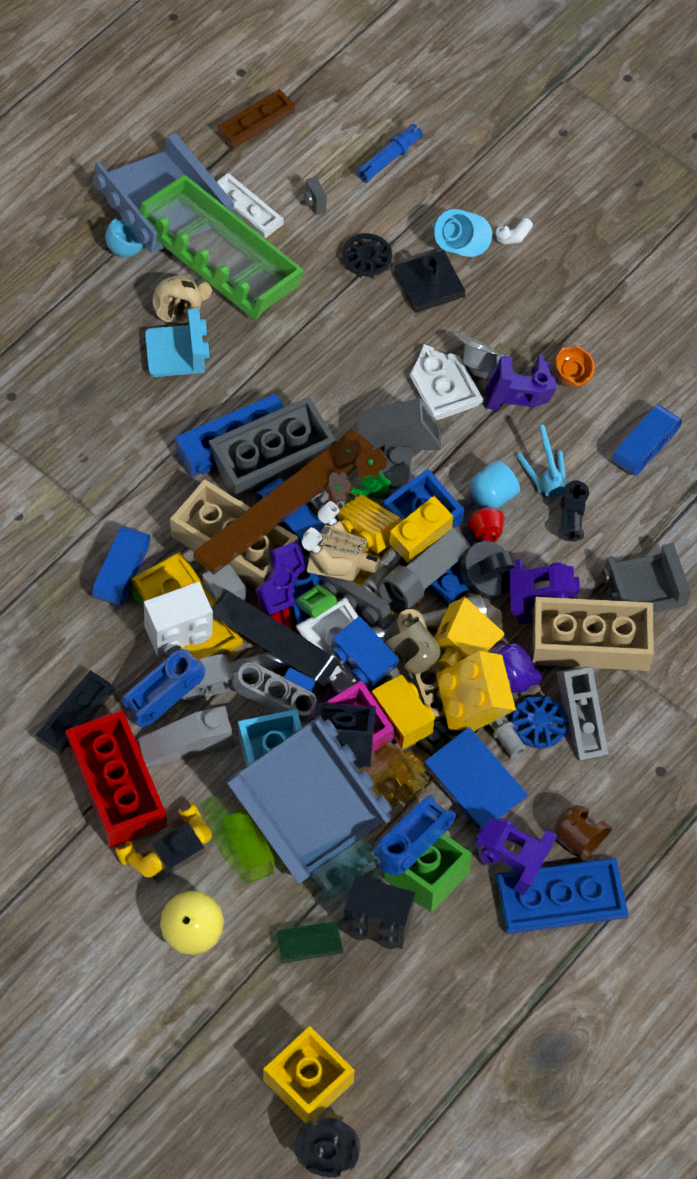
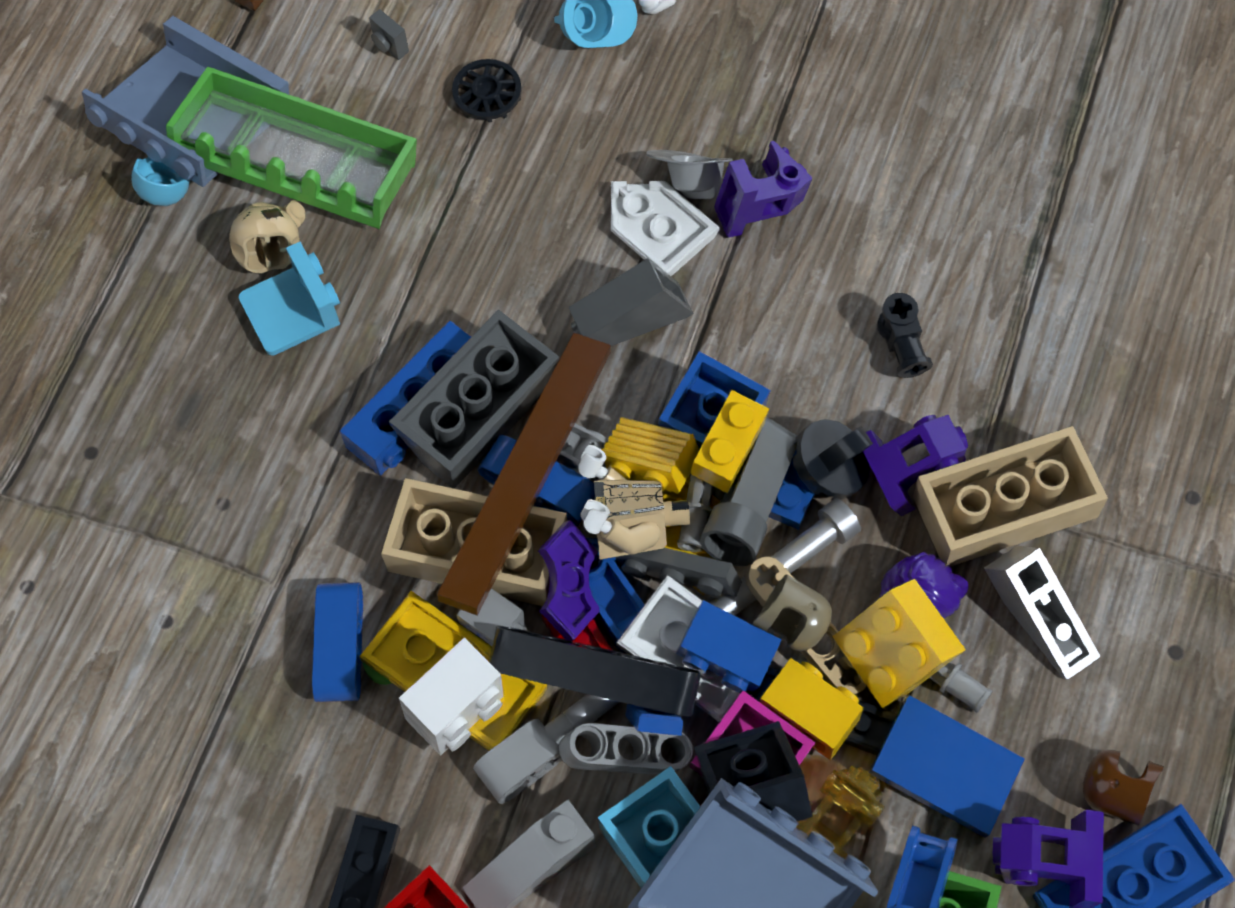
camera: 15 degrees left, 5 degrees up
blue piece [122,649,205,727] -> none
white tile [217,173,284,238] -> none
bright green tile [296,585,338,619] -> none
reddish brown plant [325,439,391,504] -> none
dark grey plate [378,445,413,499] -> none
black tile [394,250,465,313] -> none
yellow torso [434,597,505,669] -> none
red cone [466,507,505,542] -> none
medium azure helmet [469,460,520,509] -> none
blue wheel [512,696,568,749] -> none
medium azure plant [517,425,567,498] -> none
orange hair [553,345,594,387] -> none
dark grey panel [602,543,691,613] -> none
blue beam [612,404,682,476] -> none

